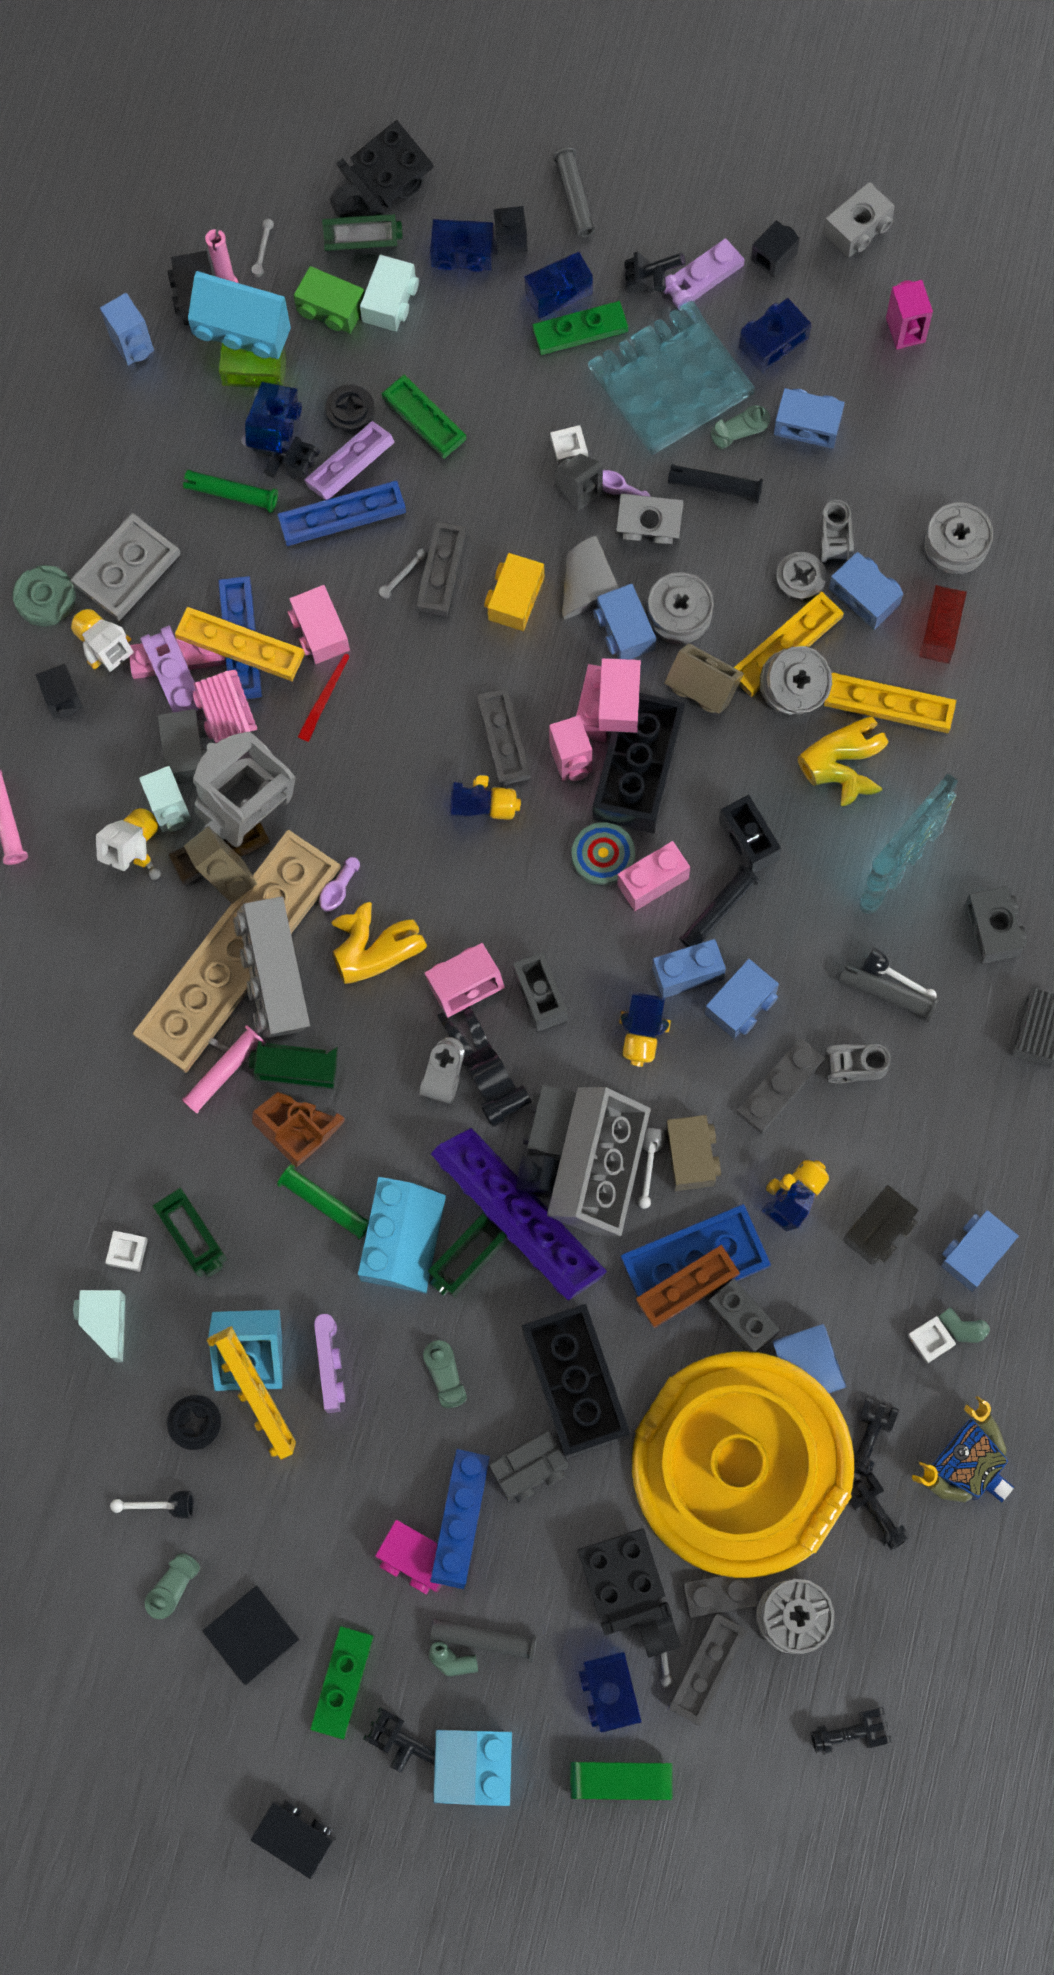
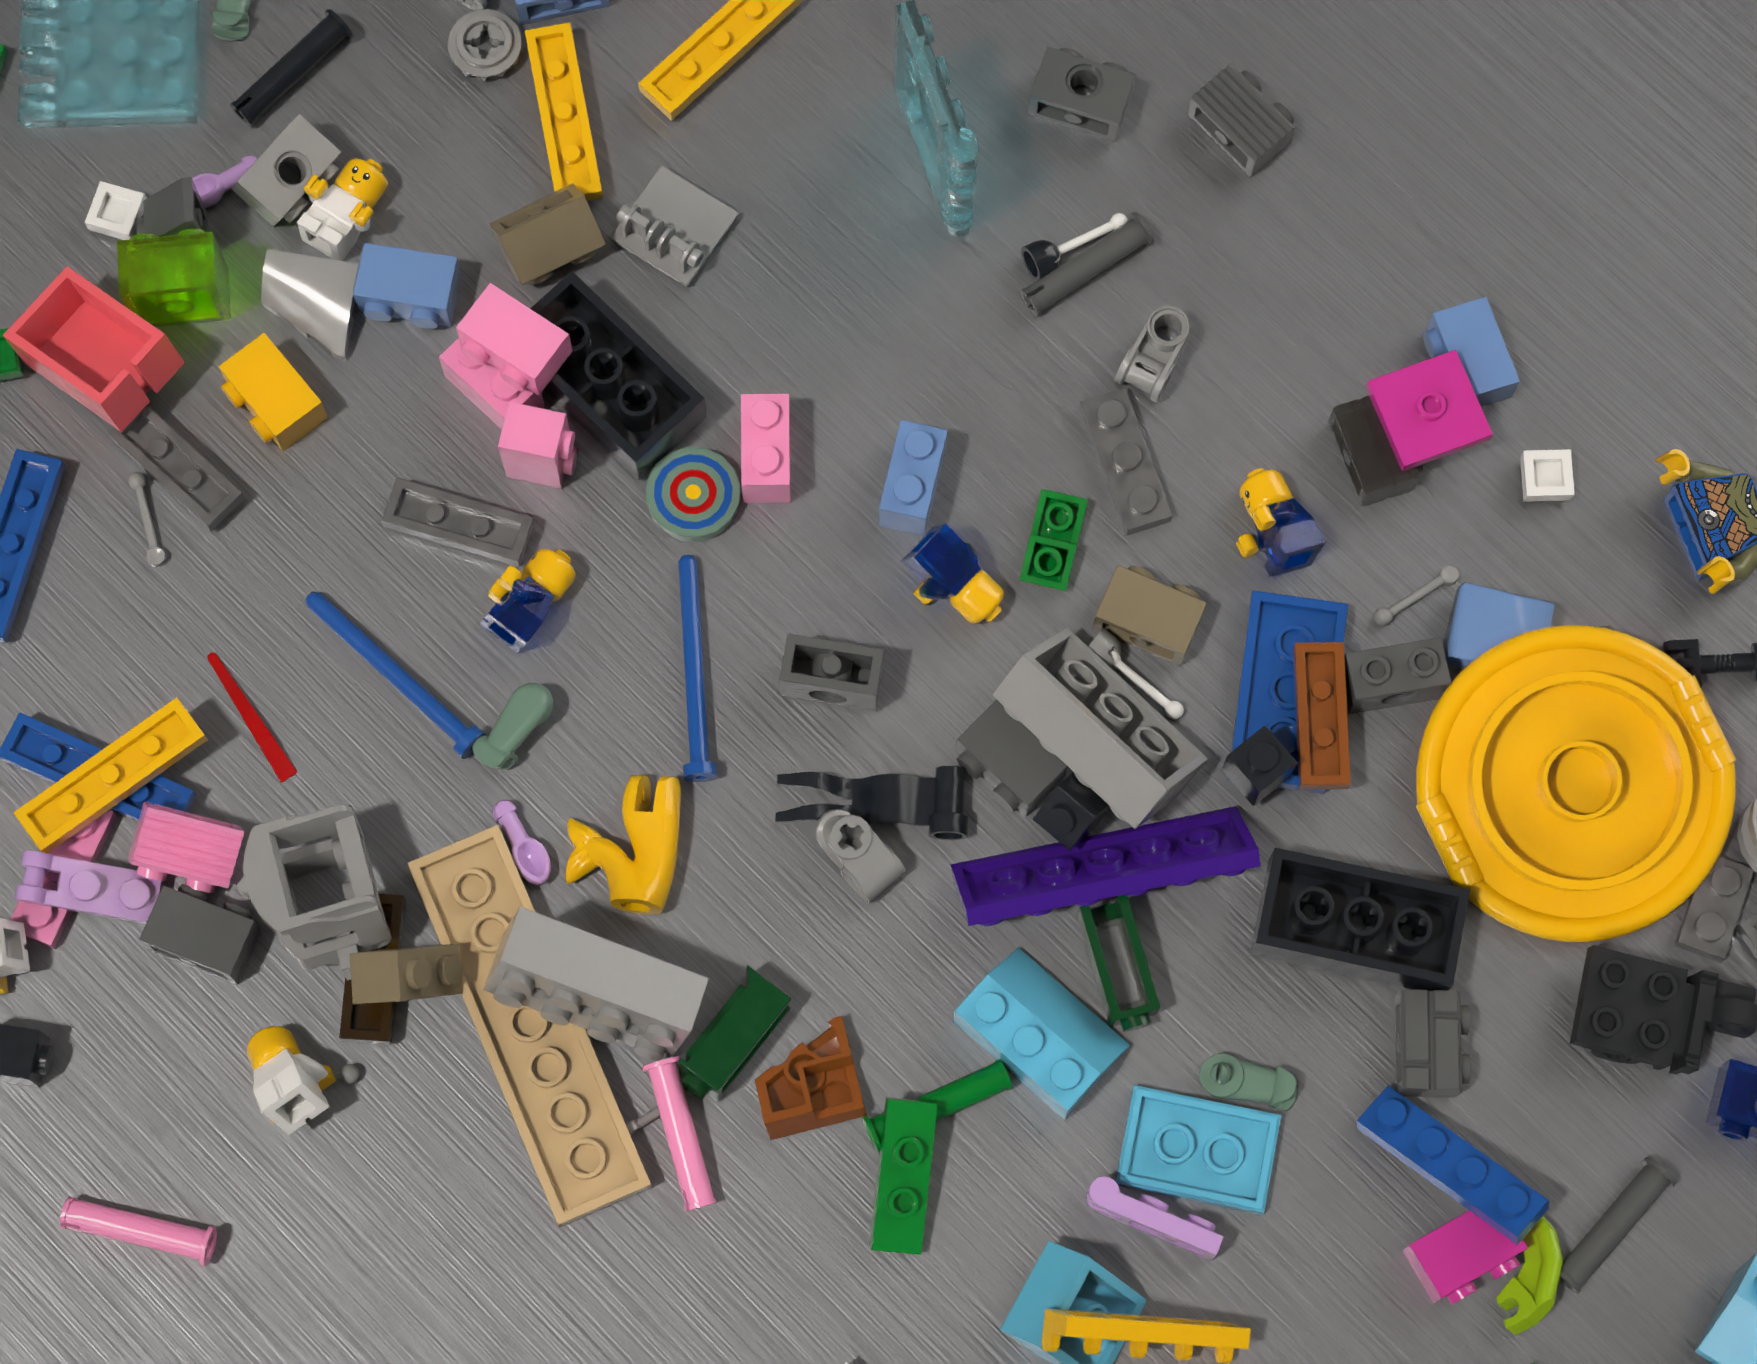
camera: 65 degrees left, 0 degrees up
light aqua brick [139,766,192,832] -> none
dark green window [152,1187,228,1278] -> none
bright pink brick [287,585,350,664] -> none
bright pink brick [424,943,505,1018] -> none
sand green arm [429,1641,478,1676] -> none
light grey wheel [646,572,714,644] -> none
black pin [679,865,760,947] -> none
medium blue brick [705,959,779,1039] -> none
black brick [719,794,781,873] -> none
light grey wheel [760,646,832,715] -> none
yellow piece [797,717,889,806] -> none
black hinge [854,1396,899,1476] -> none
sand green arm [938,1307,990,1343] -> none
none -> coral piece [3,266,185,433]
none -> clear neon green brick [117,229,231,327]
none -> piece [297,158,388,261]
none -> blue bar [305,591,486,759]
none -> sand green piece [473,683,553,770]
none -> light grey hinge [609,165,739,287]
none -> blue bar [678,555,718,782]
none -> green plate [869,1097,938,1255]
none -> green slope [1019,489,1088,592]
none -> medium azure tile [1115,1085,1281,1215]
none -> black brick [1222,725,1297,806]
none -> dark pink plate [1365,350,1493,472]
none -> light grey hinge [1374,565,1459,626]
none -> lime piece [1496,1216,1563,1335]

